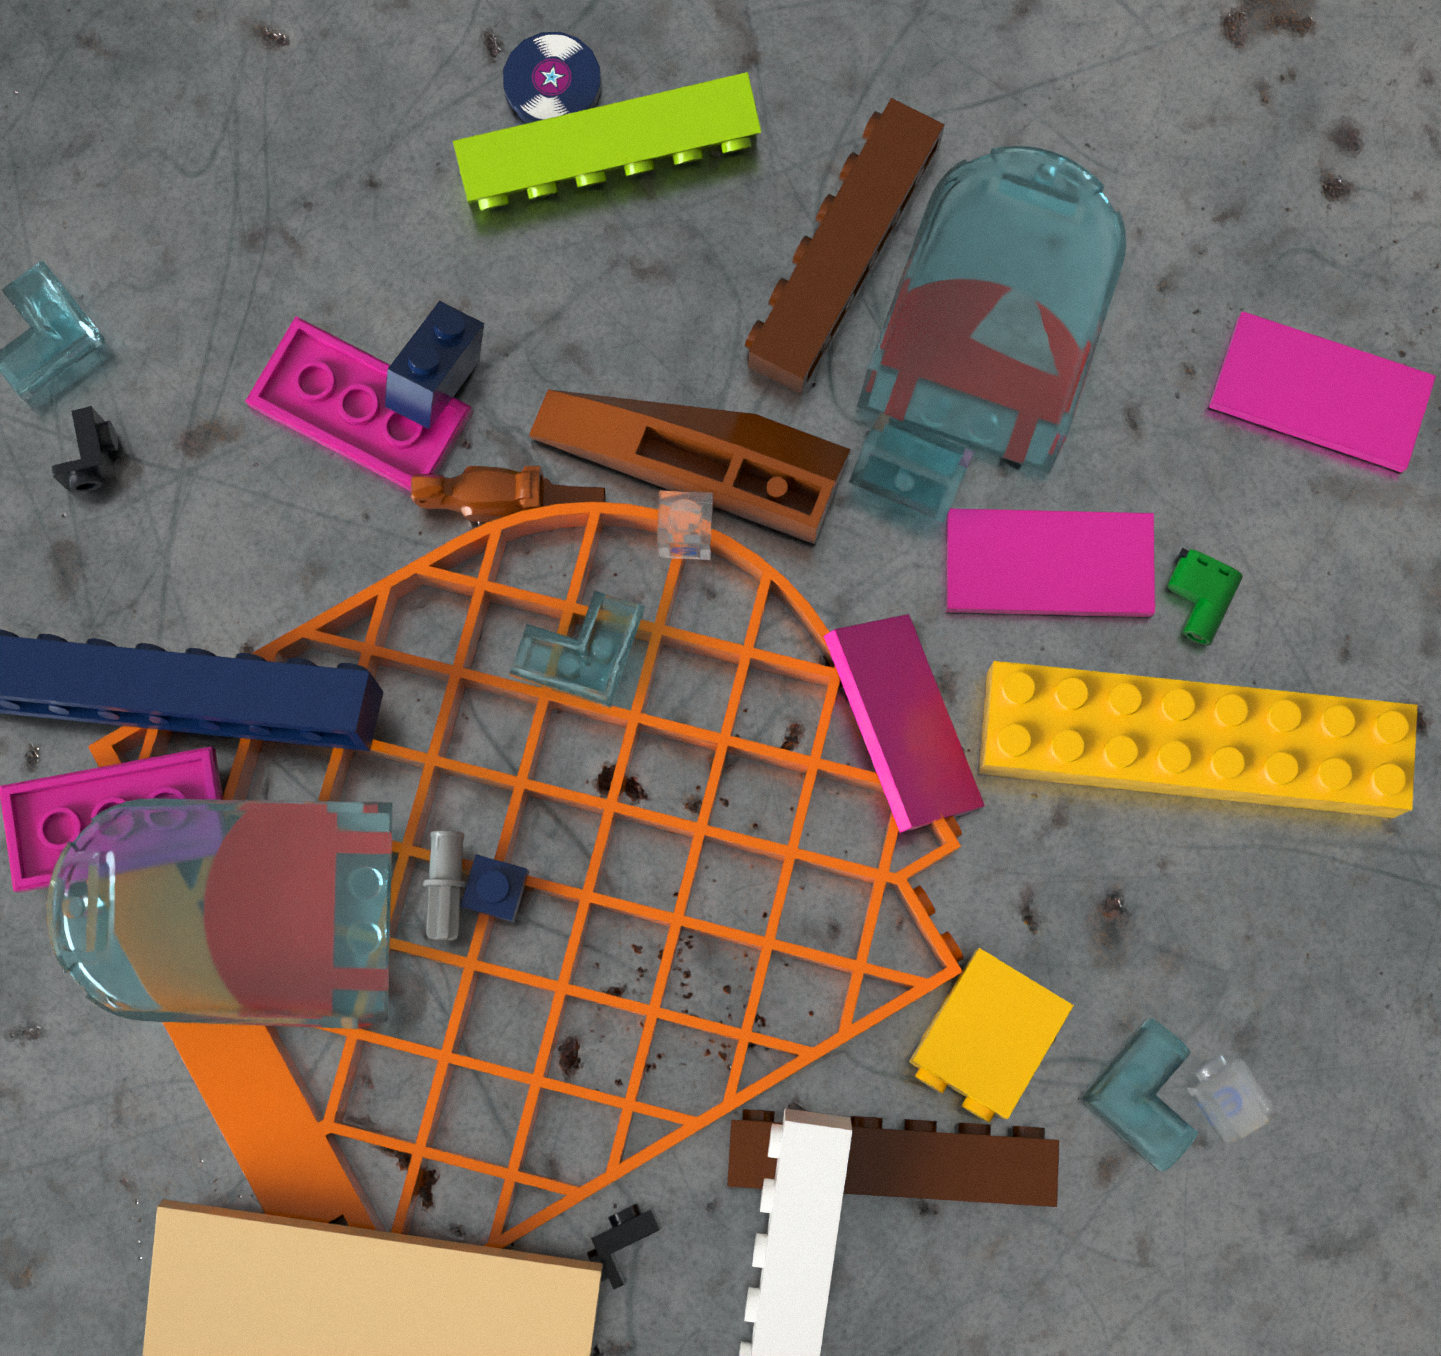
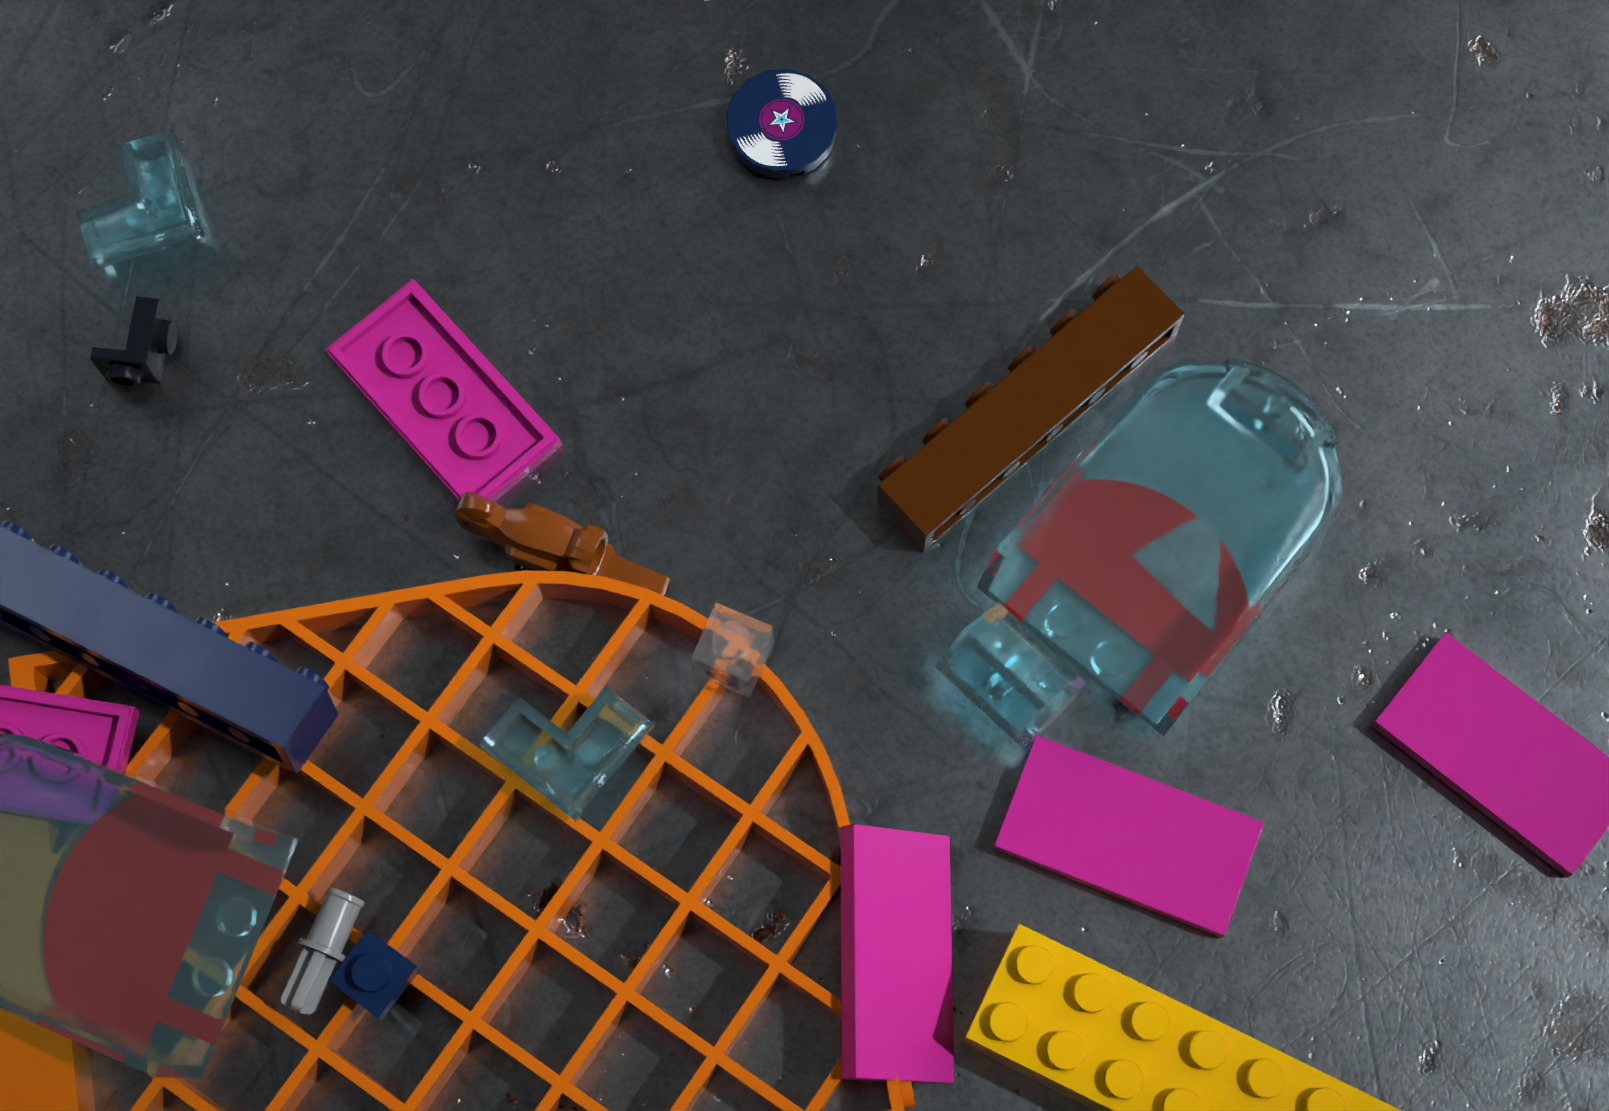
camera: 20 degrees right, 5 degrees down
dark blue brick [385,301,484,429] -> none
lime brick [453,72,761,211] -> none
dark orange wedge [529,389,851,544] -> none
green piece [1167,548,1243,646] -> none

